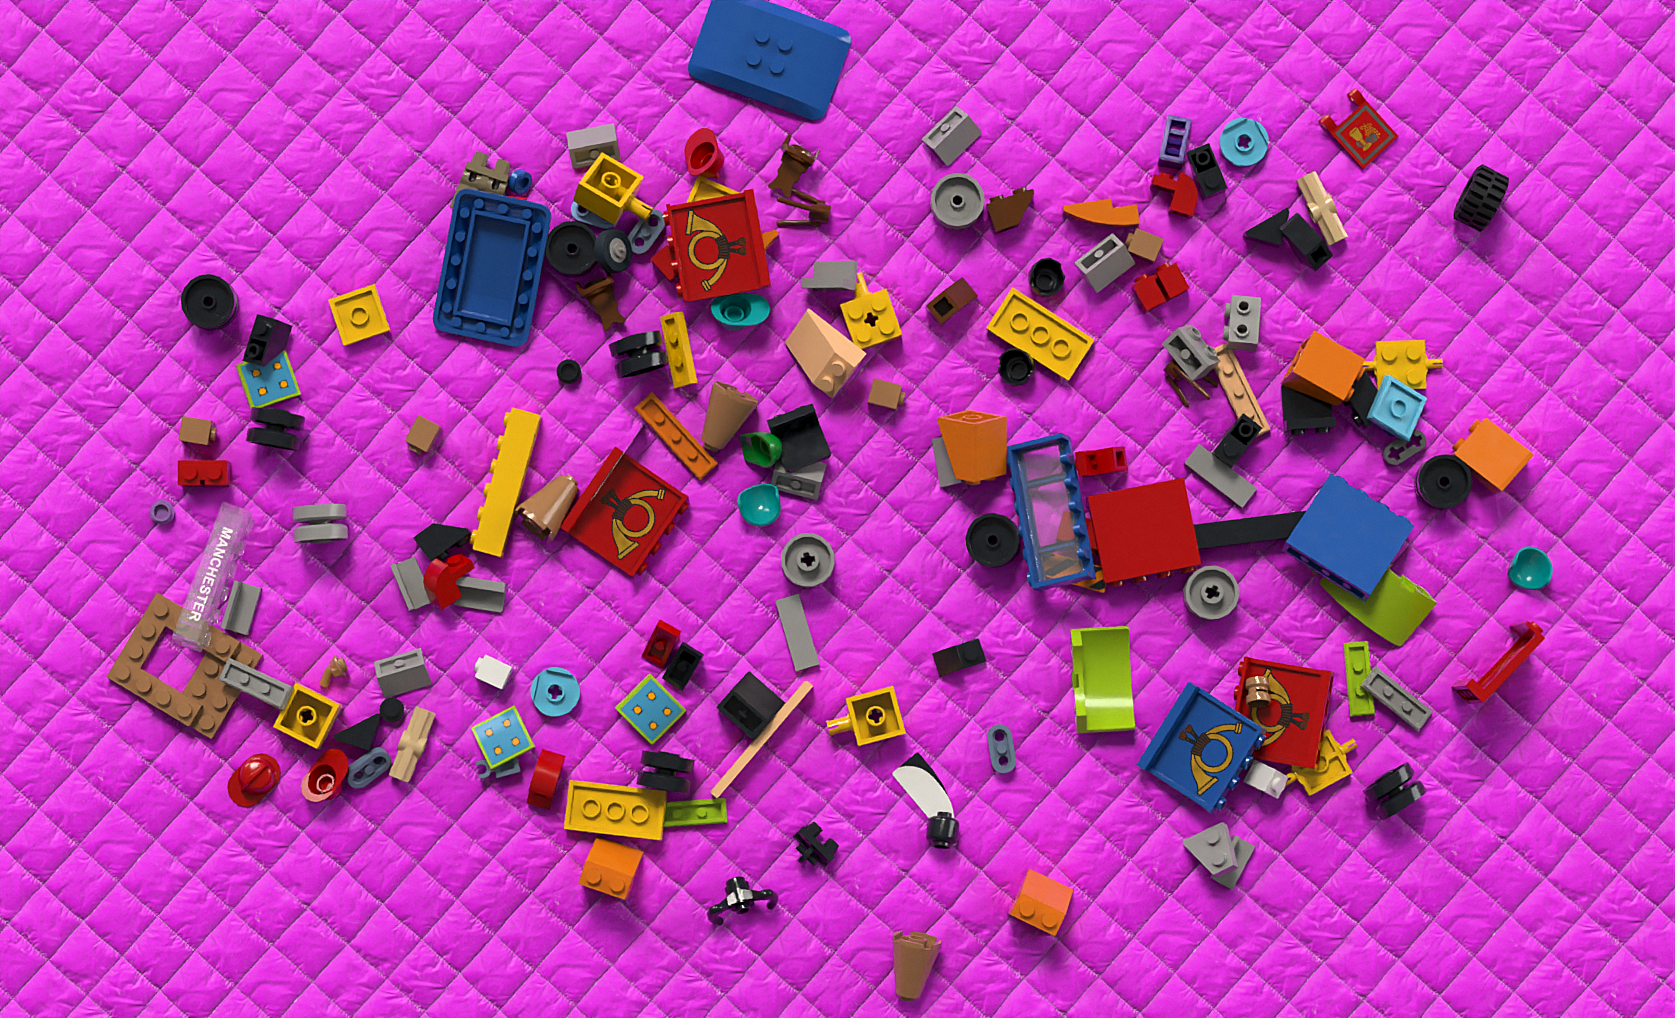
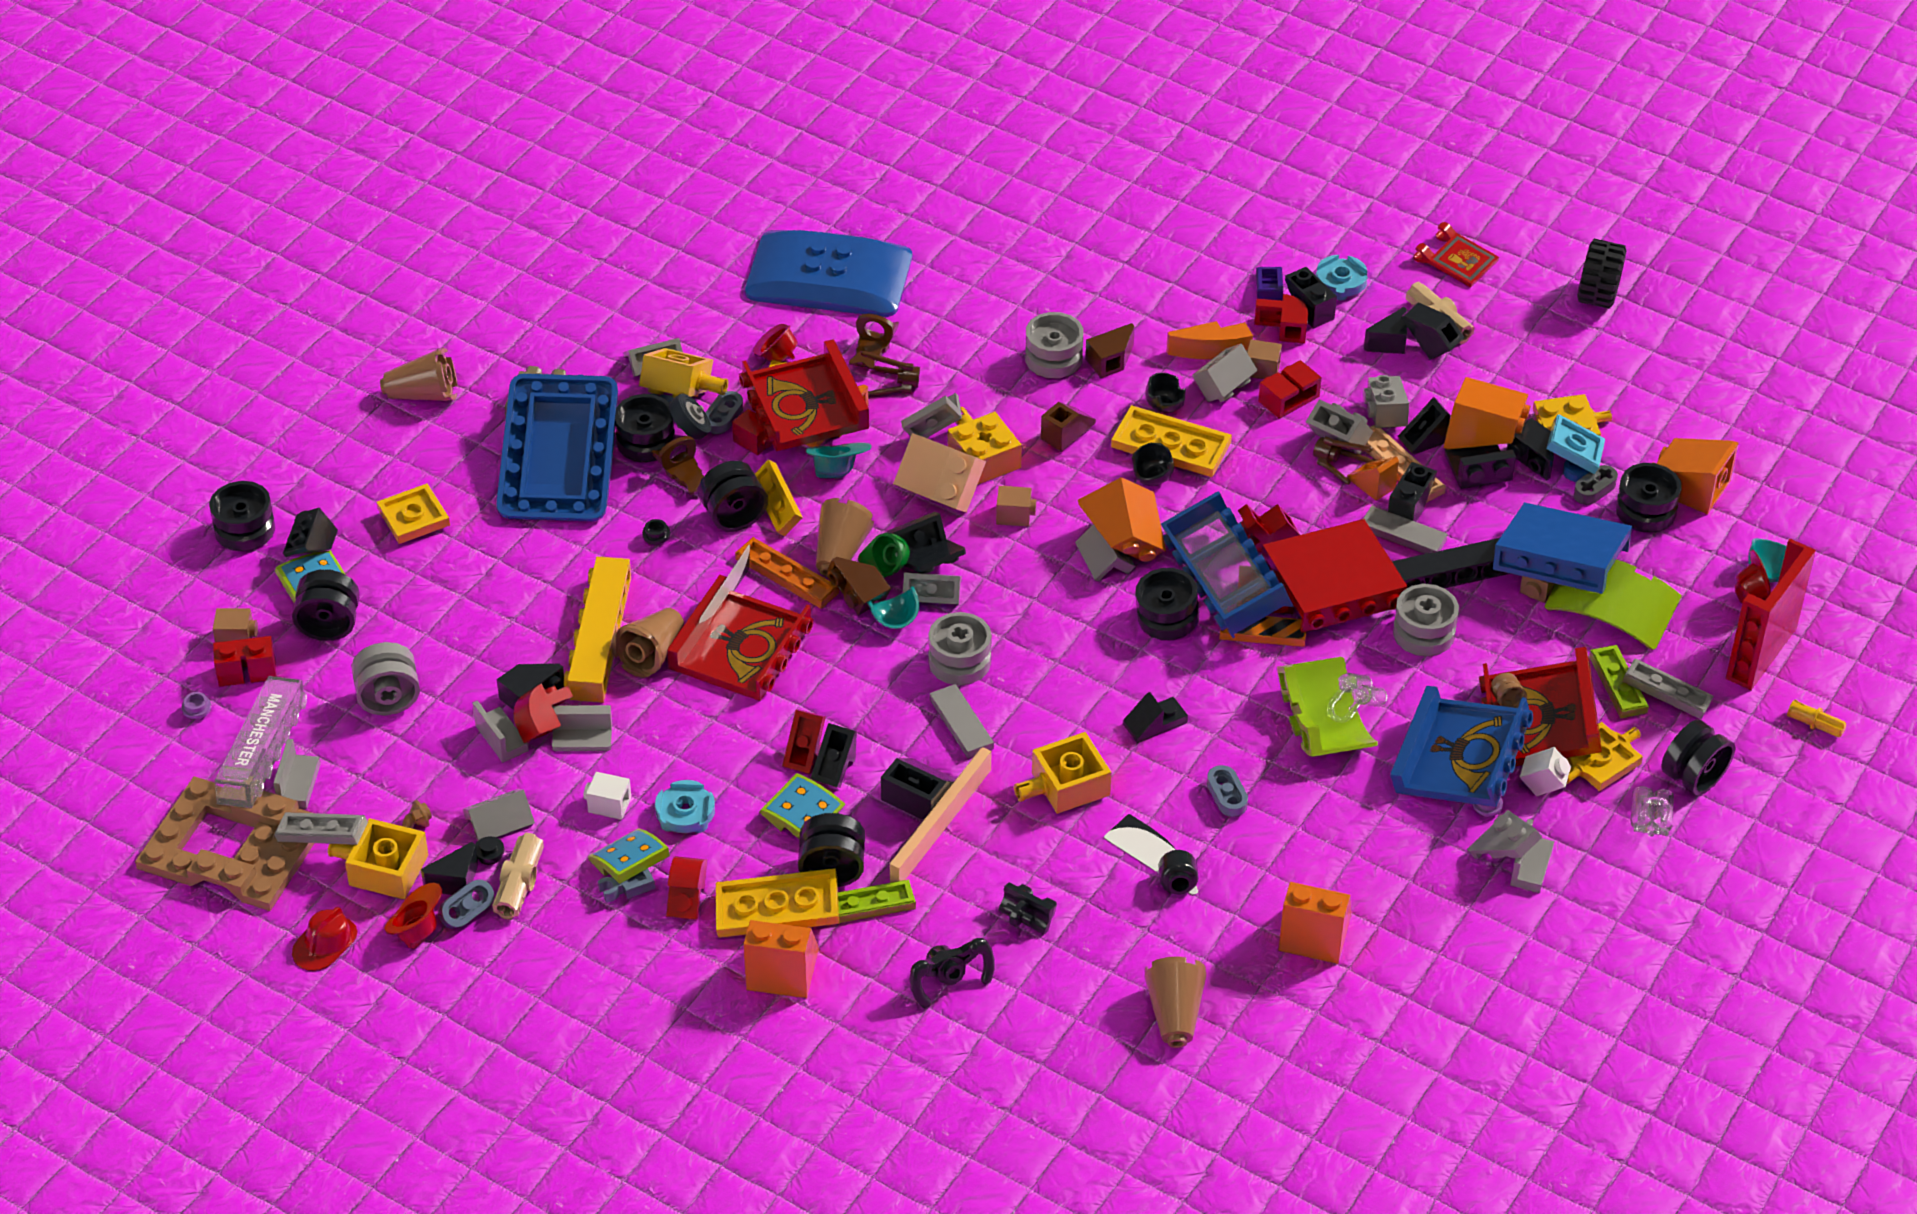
camera: 10 degrees left, 40 degrees down
medium nougat brick [405,415,442,455] -> none
light grey panel [921,106,982,166] -> none
none -> medium nougat cone [380,348,457,401]
none -> reddish brown slope [827,557,891,616]
none -> clear piece [1327,673,1387,723]
none -> orange slope [1347,456,1399,501]
none -> black slope [1398,397,1451,455]
none -> clear piece [1631,786,1674,837]
none -> red piece [1735,550,1771,603]
none -> yellow axle [1787,699,1846,737]

